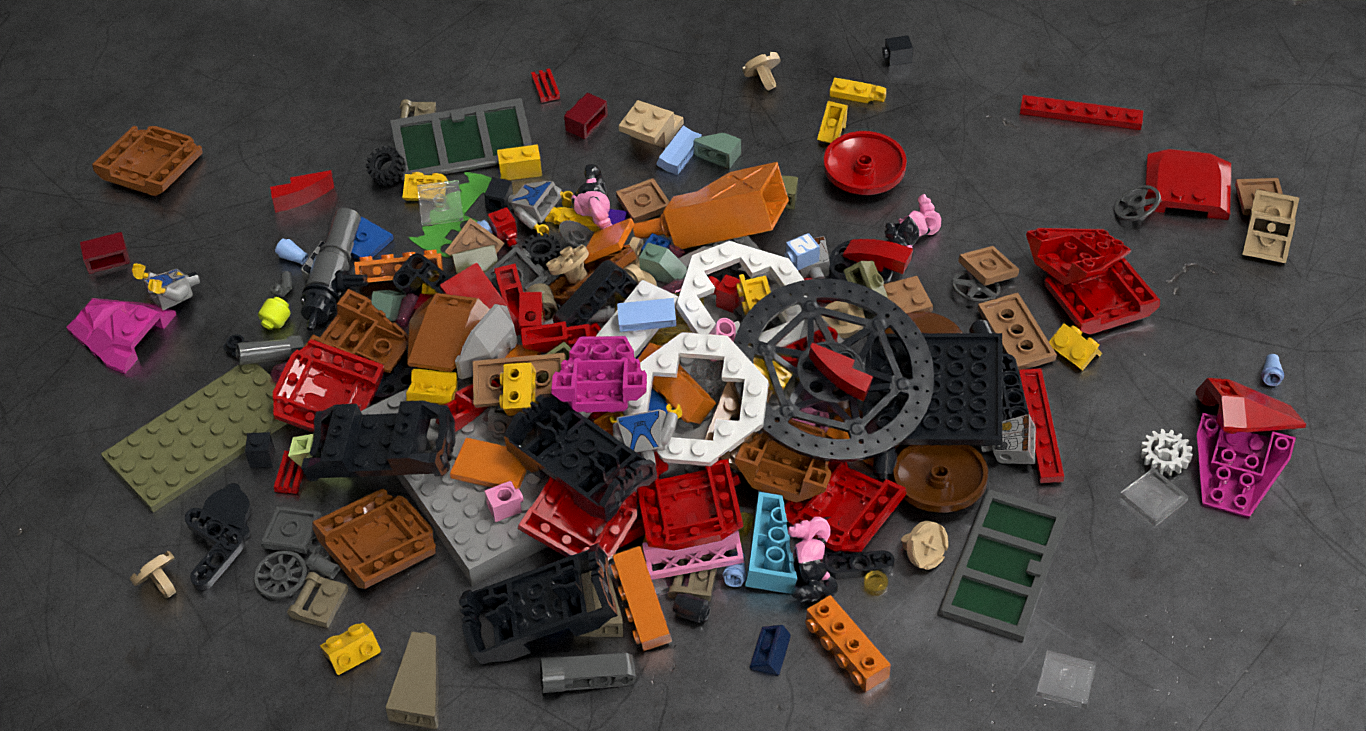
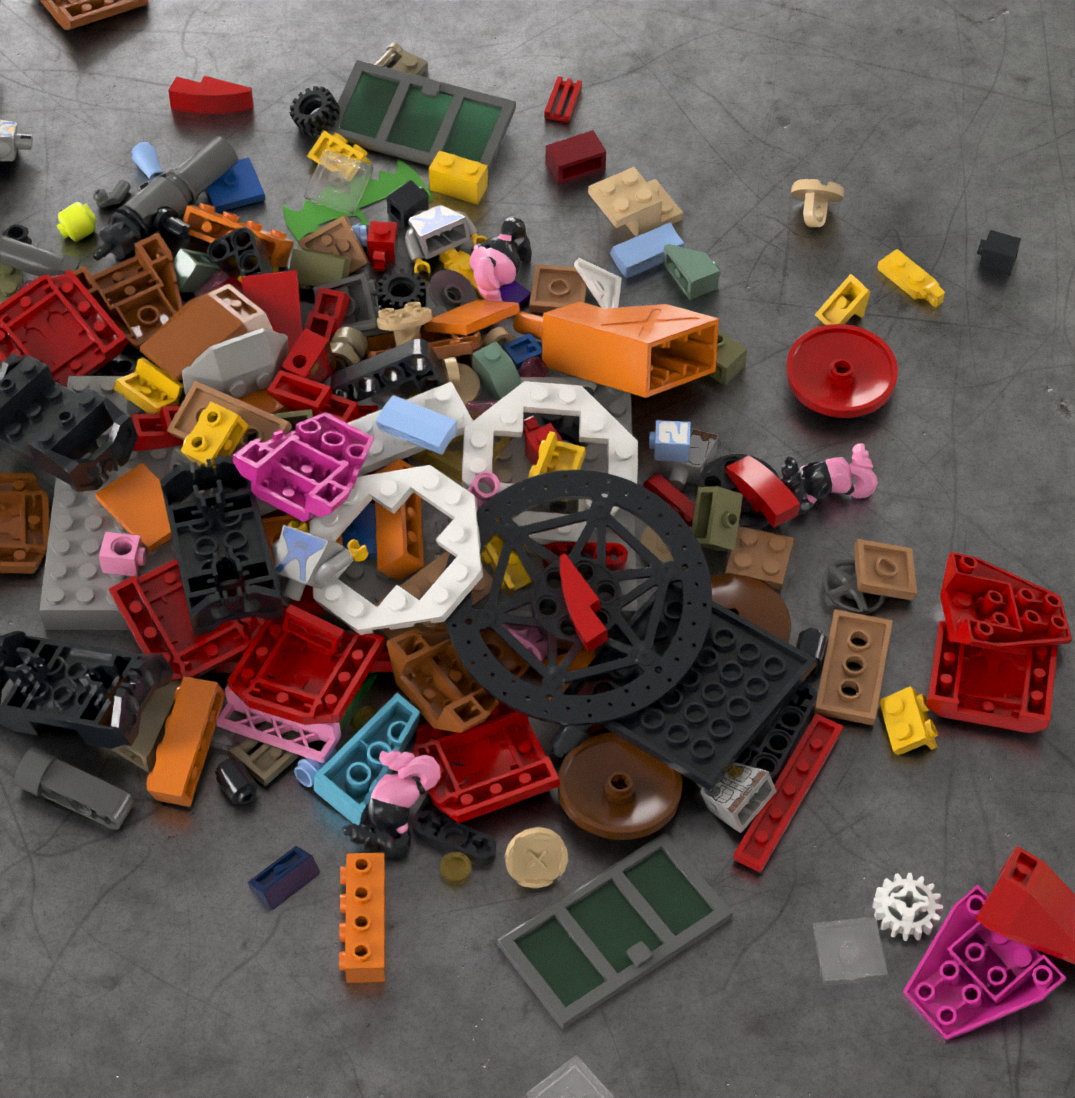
camera: 30 degrees right, 5 degrees up
none -> red tile [282,604,344,655]
none -> white tile [574,258,622,309]

